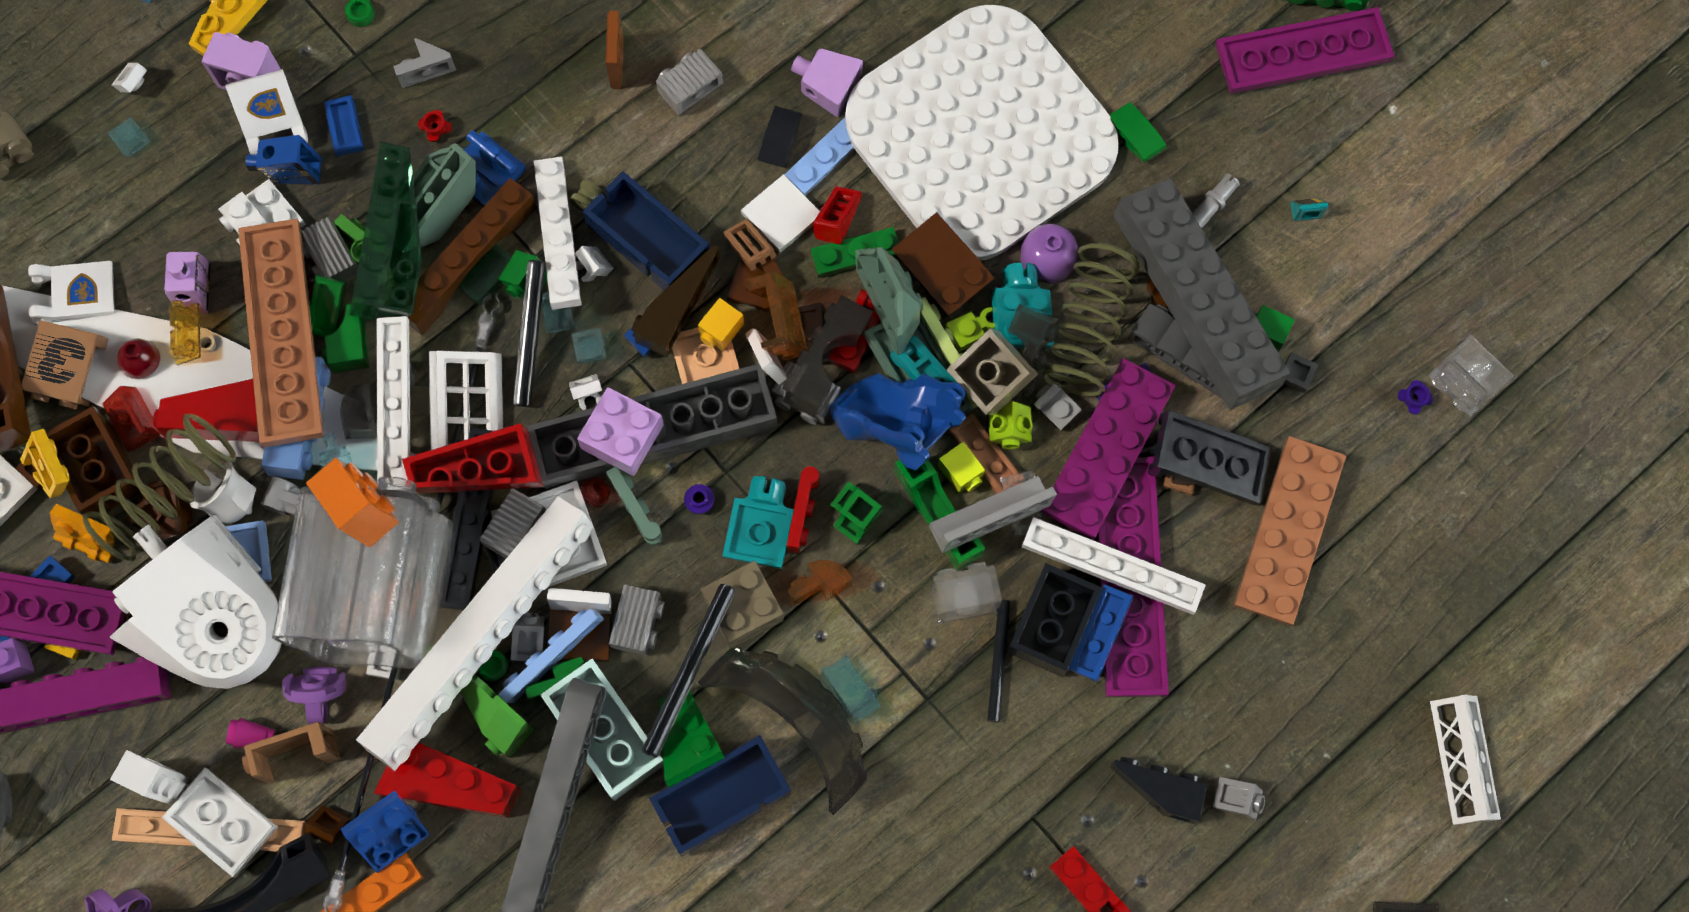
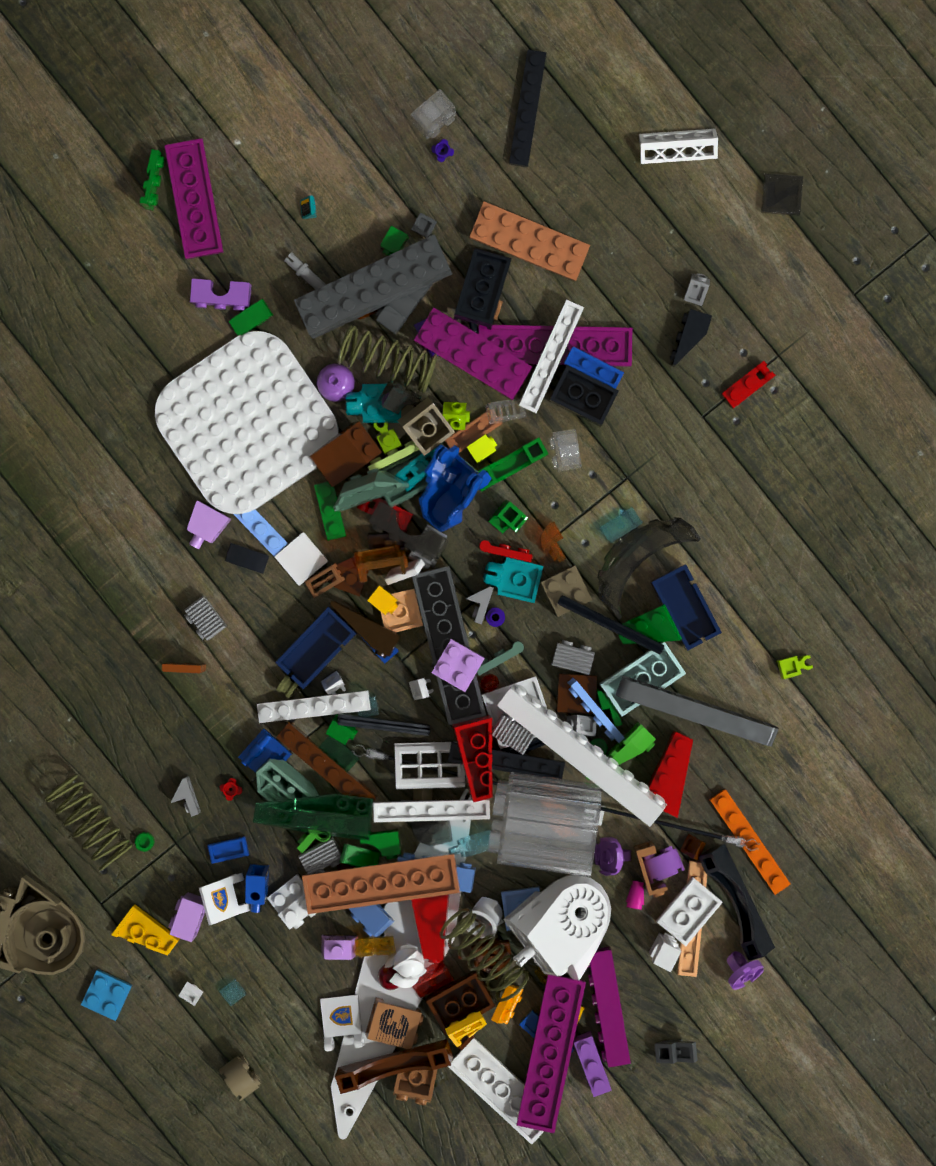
camera: 80 degrees left, 15 degrees up
light grey piece [260,477,325,524] -> none
orange brick [306,457,399,548] -> none
blue plate [341,790,430,873] -> none
white tile [547,588,613,614] -> none
clear light blue plate [571,328,607,364] -> none
red slope [813,186,862,244] -> none
light grey fence [929,476,1057,553] -> none
black bar [987,600,1010,723] -> none
light grey bracket [1034,384,1083,431] -> none
none -> medium lavender arch [190,279,252,311]
none -> medium blue brick [349,904,394,937]
none -> white helmet [384,945,427,988]
none -> light grey slope [466,587,494,624]
none -> black plate [509,49,547,167]
none -> medium lavender brick [642,846,685,884]

